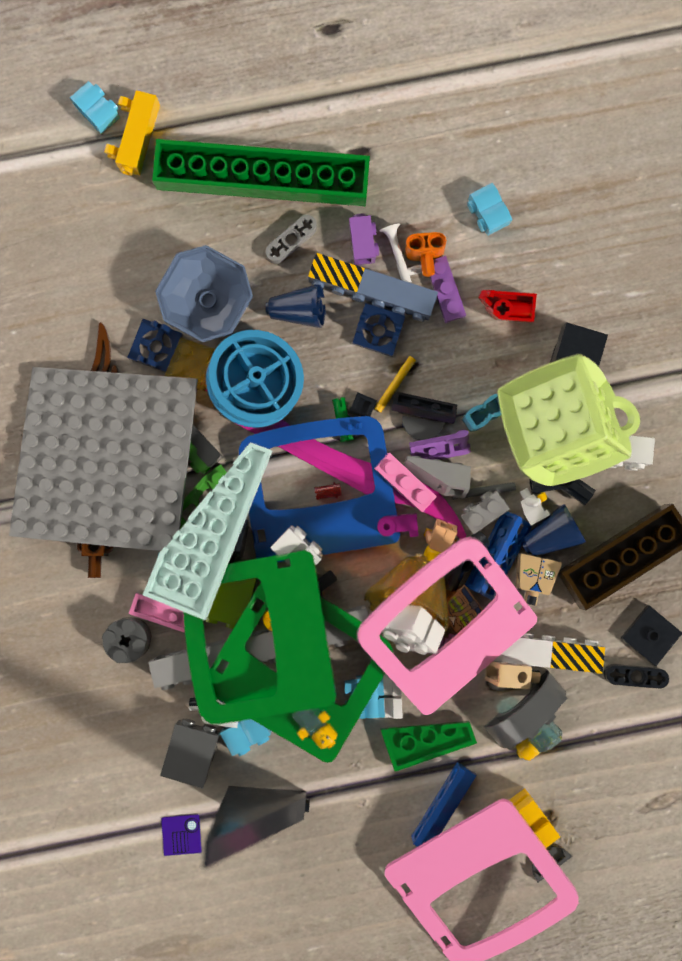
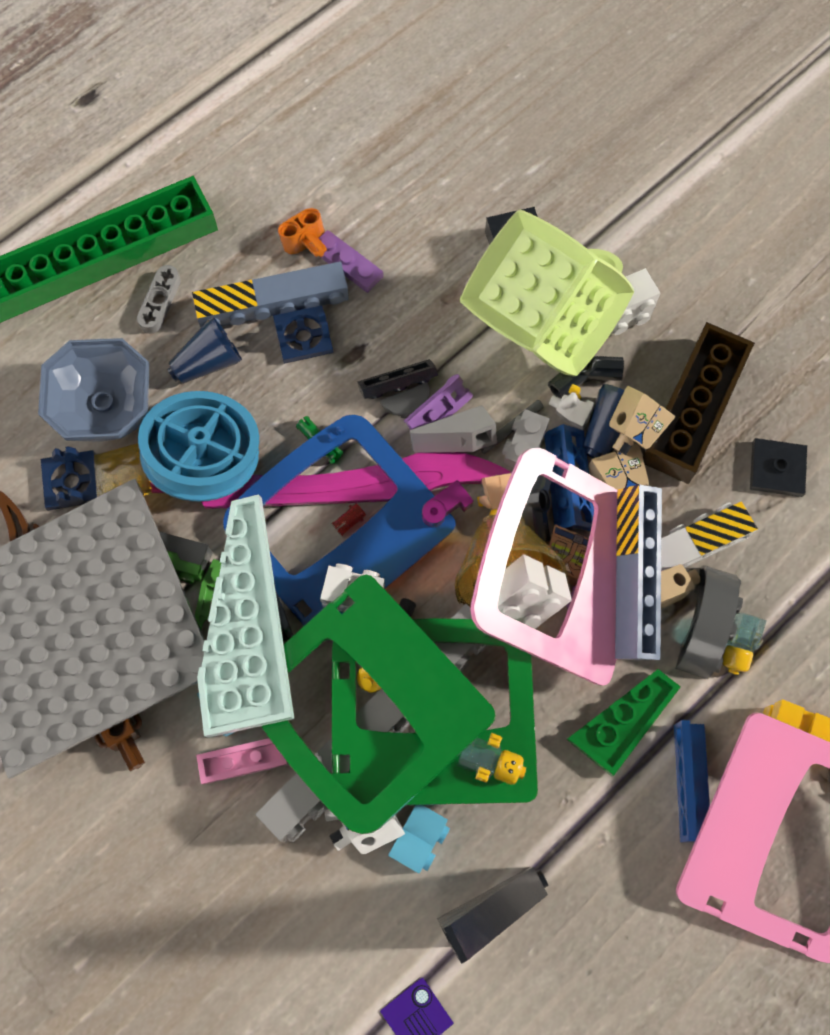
camera: 30 degrees left, 15 degrees down
dark grey brick [102,617,152,663] -> none
dark grey brick [160,718,220,788] -> none
lime brick [205,578,258,629] -> none
hips [344,674,403,719] -> none
medium lavender brick [349,214,379,265] -> none
black tile [349,392,377,417] -> none
yellow bar [374,356,416,413] -> none
bright pink plate [374,453,437,513] -> none
white piece [380,223,422,283] -> none
medium azure brick [462,393,501,432] -> none
medium azure brick [467,183,512,235] -> none
red piece [478,290,537,323] -> none
black beam [604,664,669,689] -> none
none -> tan torso [609,386,675,456]
none -> sand blue brick [615,485,662,660]

